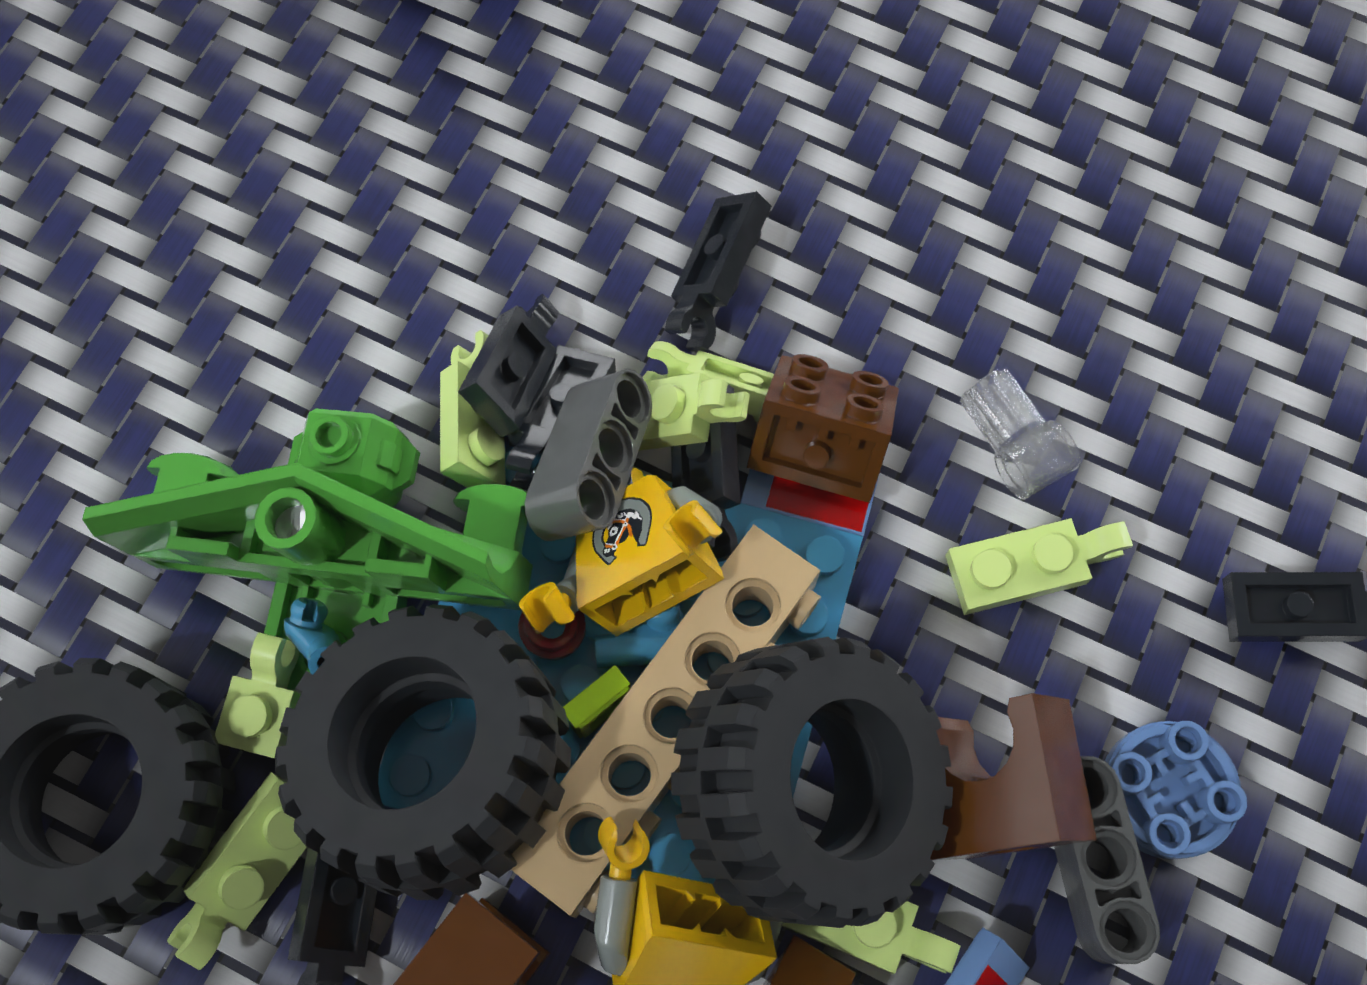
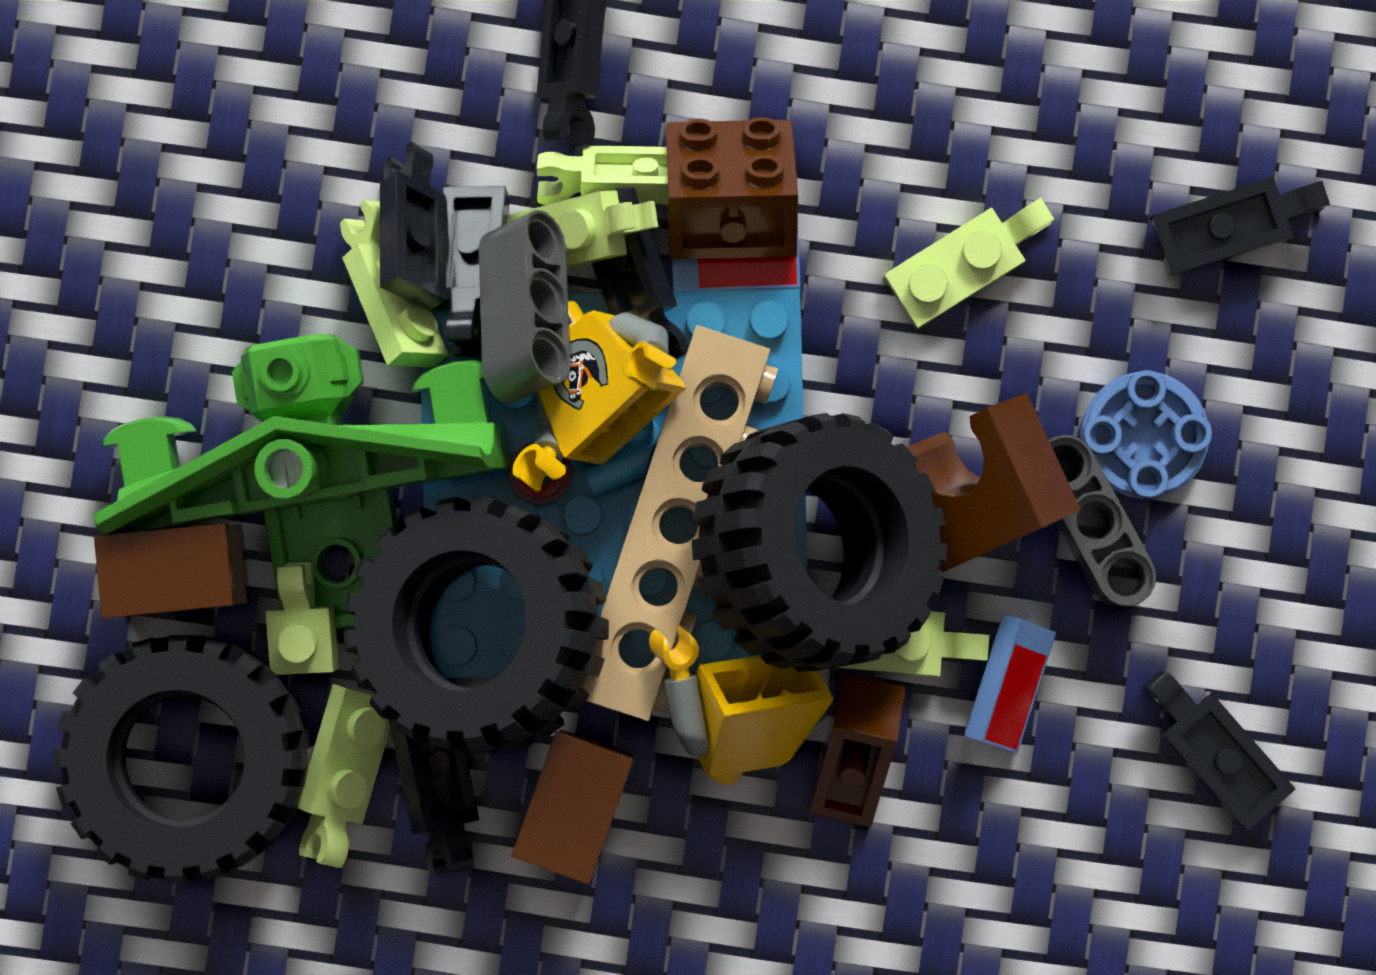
camera: 20 degrees left, 15 degrees up
dark azure arm [284,597,341,675] -> none
lime tile [563,665,631,739] -> none
clear piece [960,369,1081,500] -> none
none -> reddish brown piece [94,523,250,618]

